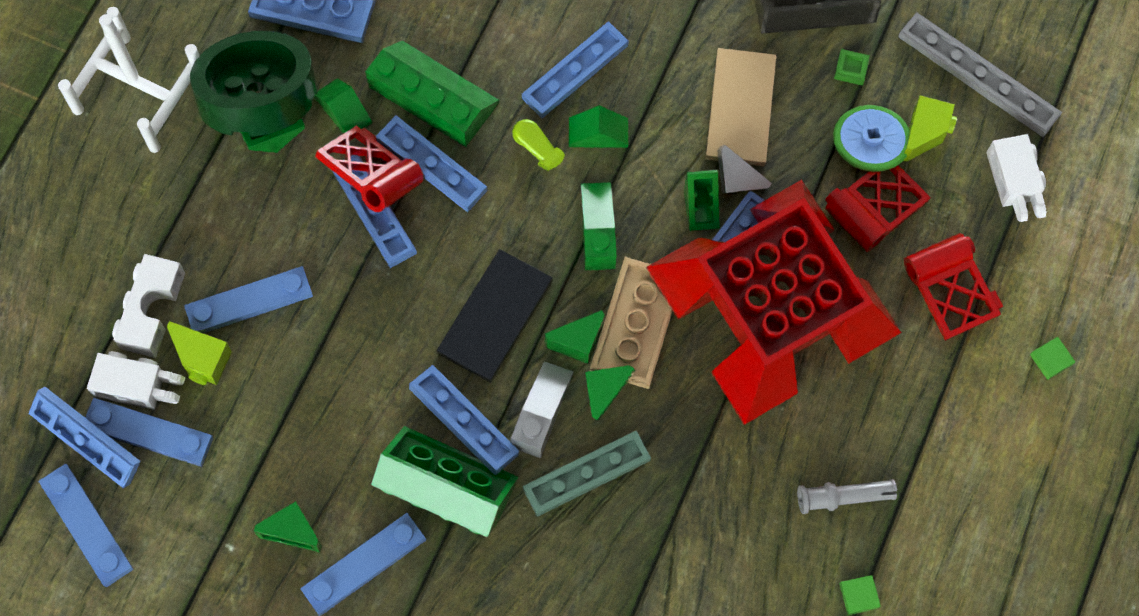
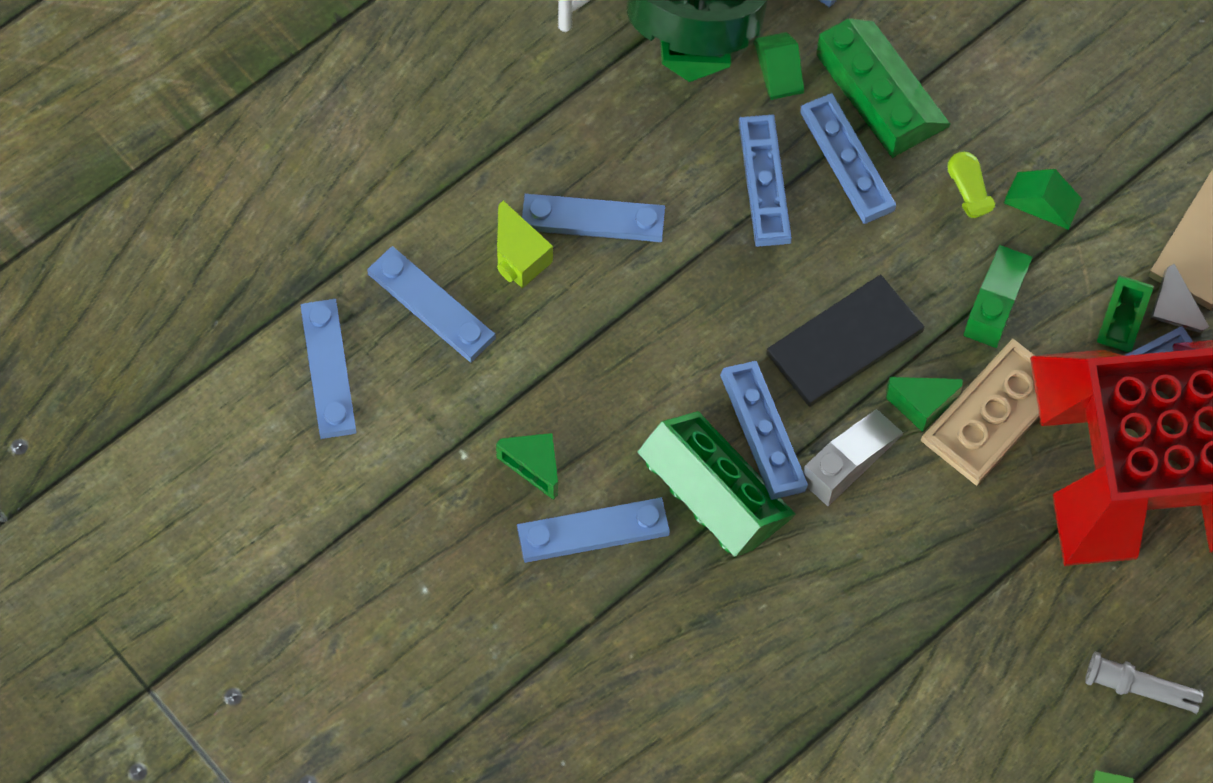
camera: 25 degrees right, 5 degrees down
medium blue plate [28,387,141,488] -> none
white hinge [87,351,186,410] -> none
white arch [112,254,185,358] -> none
red piece [315,125,423,212] -> none
medium blue plate [522,21,629,118] -> none
sand green plate [523,431,651,517] -> none
green slope [585,365,636,421] -> none

